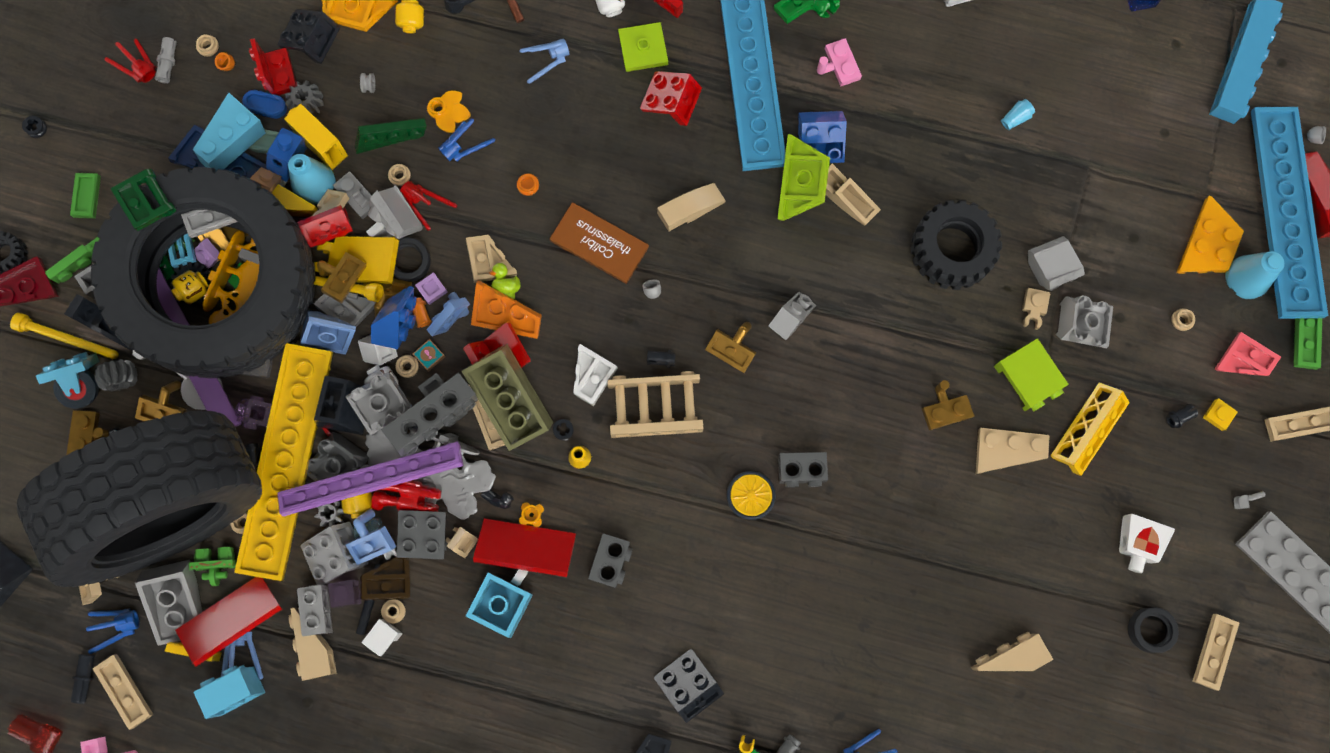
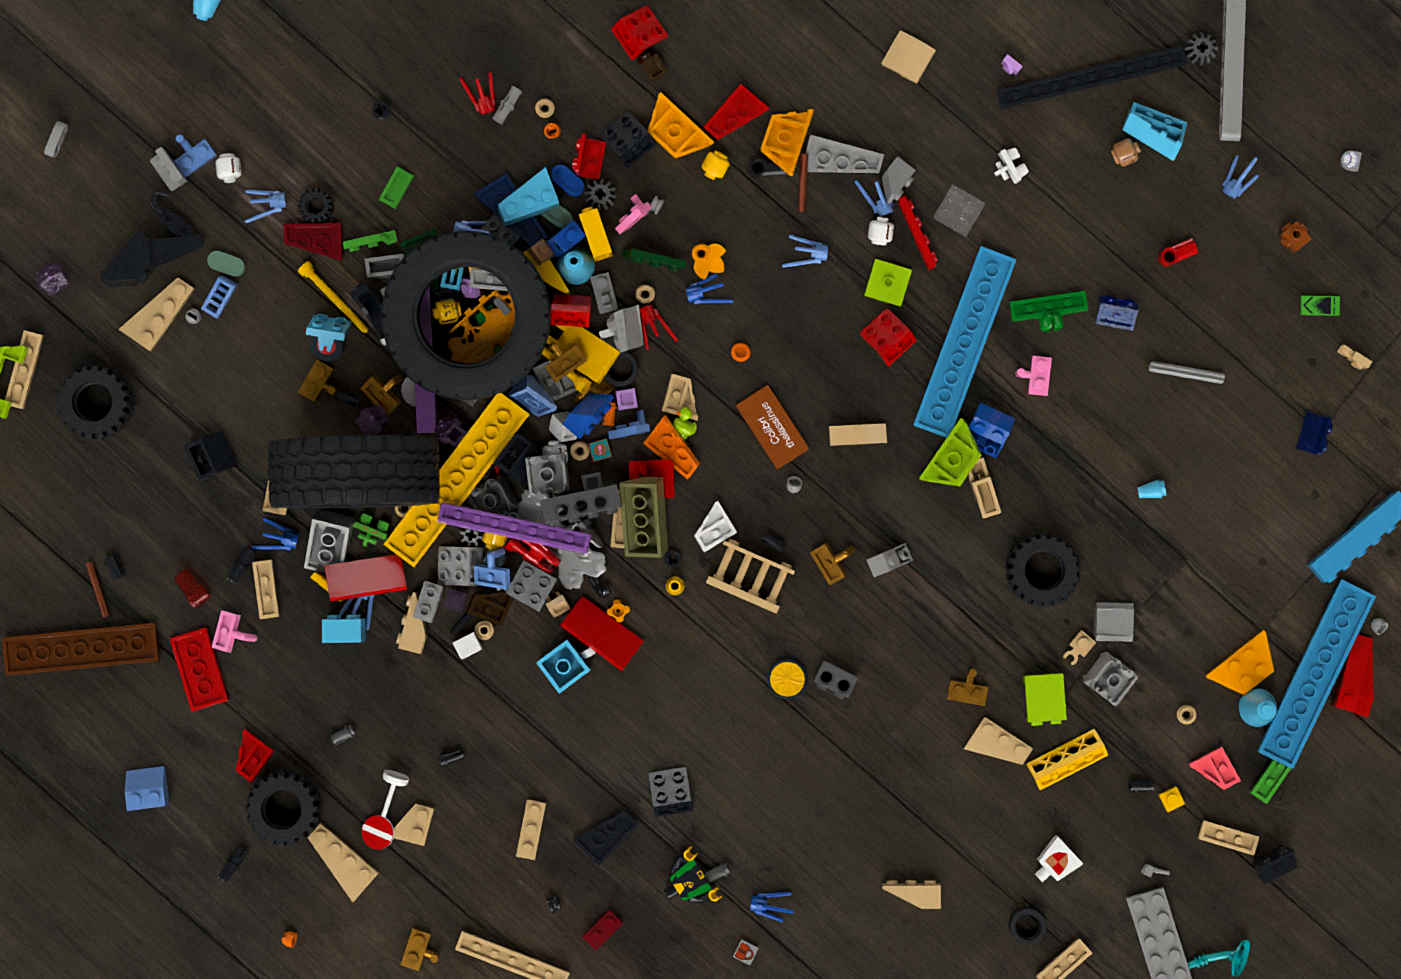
camera: 35 degrees right, 10 degrees up
dark grey gear [95,359,138,392] -> none
dark green plate [110,169,177,231] -> none
tan plate [313,189,349,216] -> none
dark grey brick [588,534,633,588] -> none
none -> bright pink plate [615,194,652,234]

